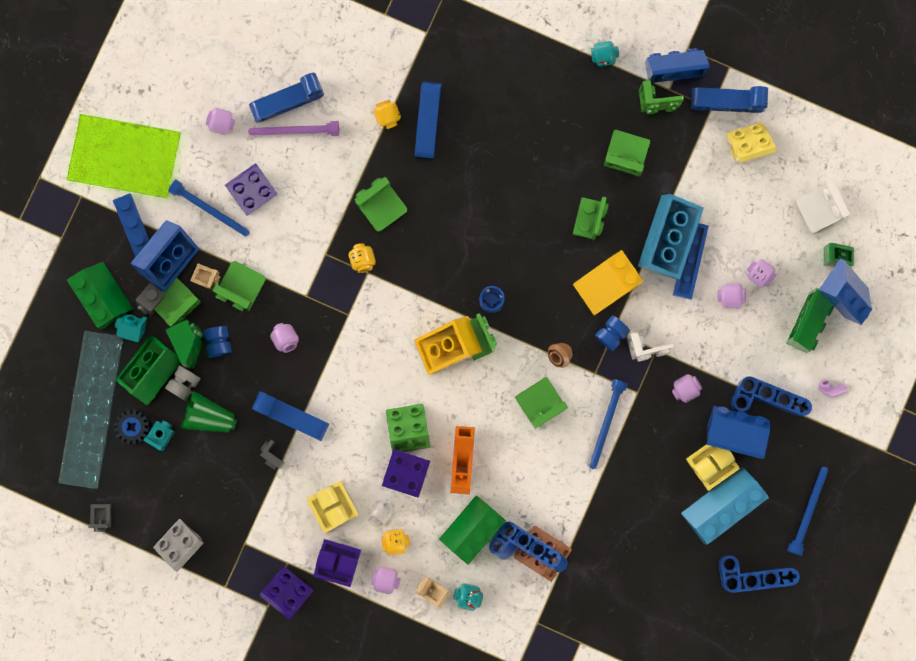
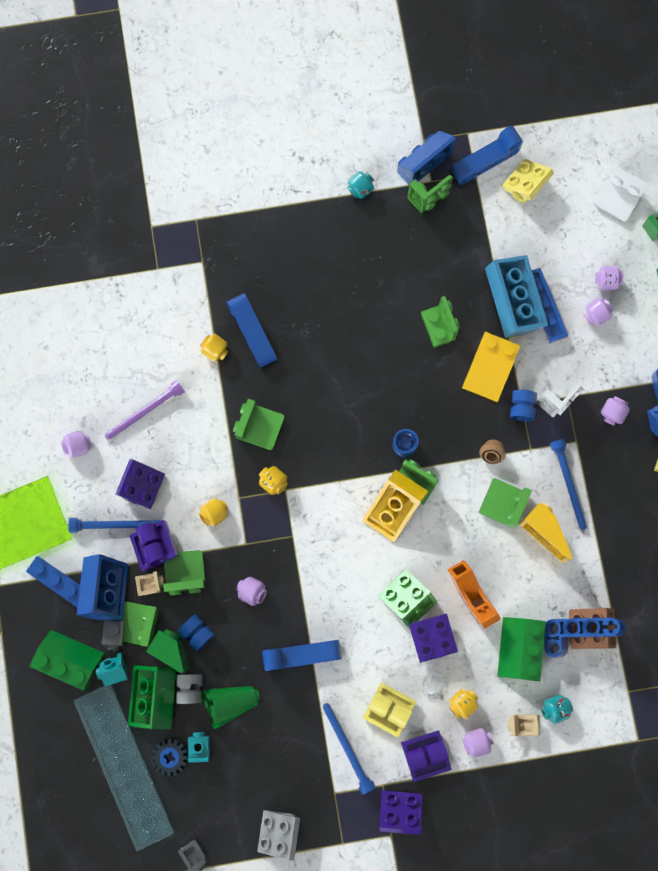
camera: 30 degrees left, 5 degrees down
blue beam [249,72,324,123] -> none
dark grey bracket [260,439,285,470] -> none
bright green bracket [603,130,650,176] -> none
none -> dark purple plate [129,520,178,572]
none -> yellow head [199,498,228,527]
none -> blue piece [323,703,376,795]
none -> yellow slope [519,502,573,563]

